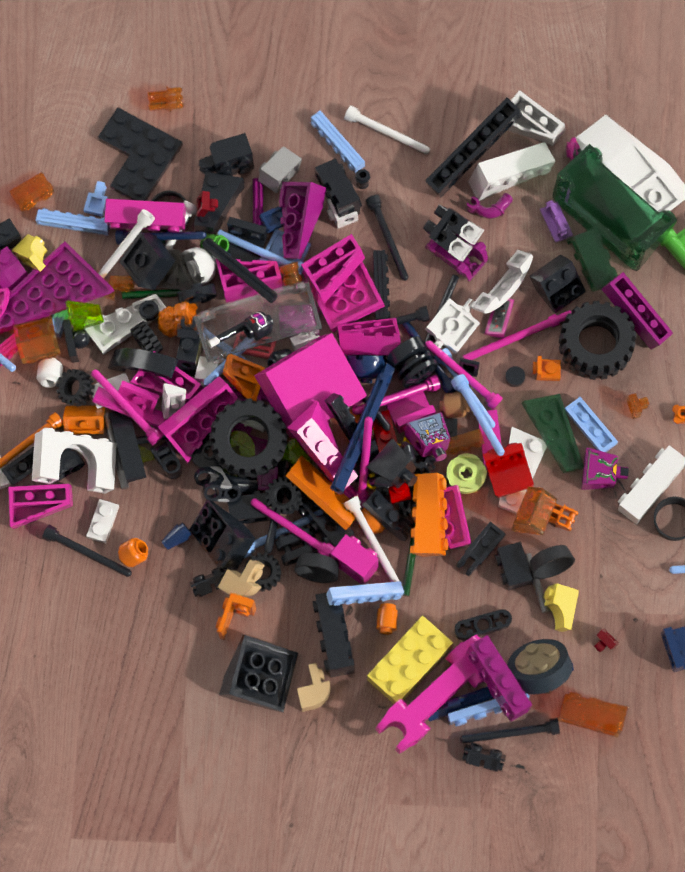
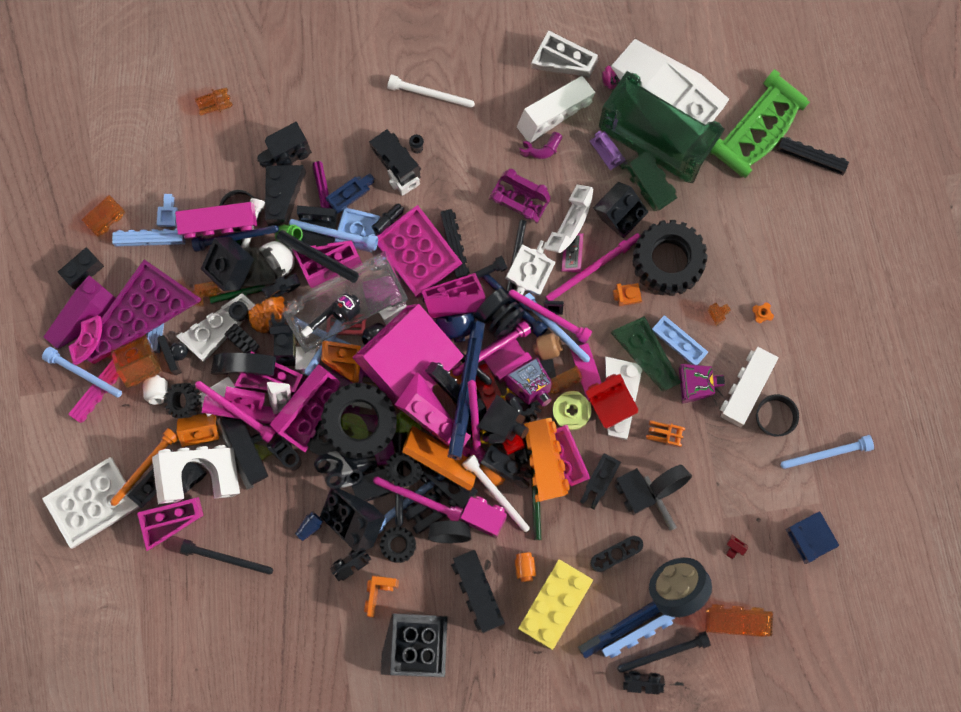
camera: 10 degrees left, 5 degrees up
light yellow arch [12,234,47,272] -> none
clear neon green slope [65,300,104,331] -> none
white plate [87,499,119,544] -> none
black plate [98,107,183,201] -> none
white piece [98,209,155,279] -> none
orange head [118,538,148,567] -> none
dark red tile [196,191,218,217] -> none
tan brick [218,560,264,597] -> none
light grey brick [258,146,302,193] -> none
magenta wedge [279,182,326,259] -> none
clear orange wheel [279,262,303,286] -> none
tan brick [297,663,330,712] -> none
dark pink wedge [301,234,365,303] -> none
light blue piece [311,111,365,173] -> none
light blue piece [326,581,404,606] -> none
black piece [365,195,409,281] -> none
dark pink piece [375,634,483,754] -> none
black hips [423,205,485,261] -> none
black brick [425,97,522,198] -> none
light blue piece [451,374,505,456] -> none
magenta brick [466,635,532,722] -> none
black tile [505,366,525,387] -> none
clear orange slope [511,486,557,535] -> none
light yellow arch [544,584,579,632] -> none
magenta brick [601,272,673,350] -> none
none -> black axle [372,203,404,235]

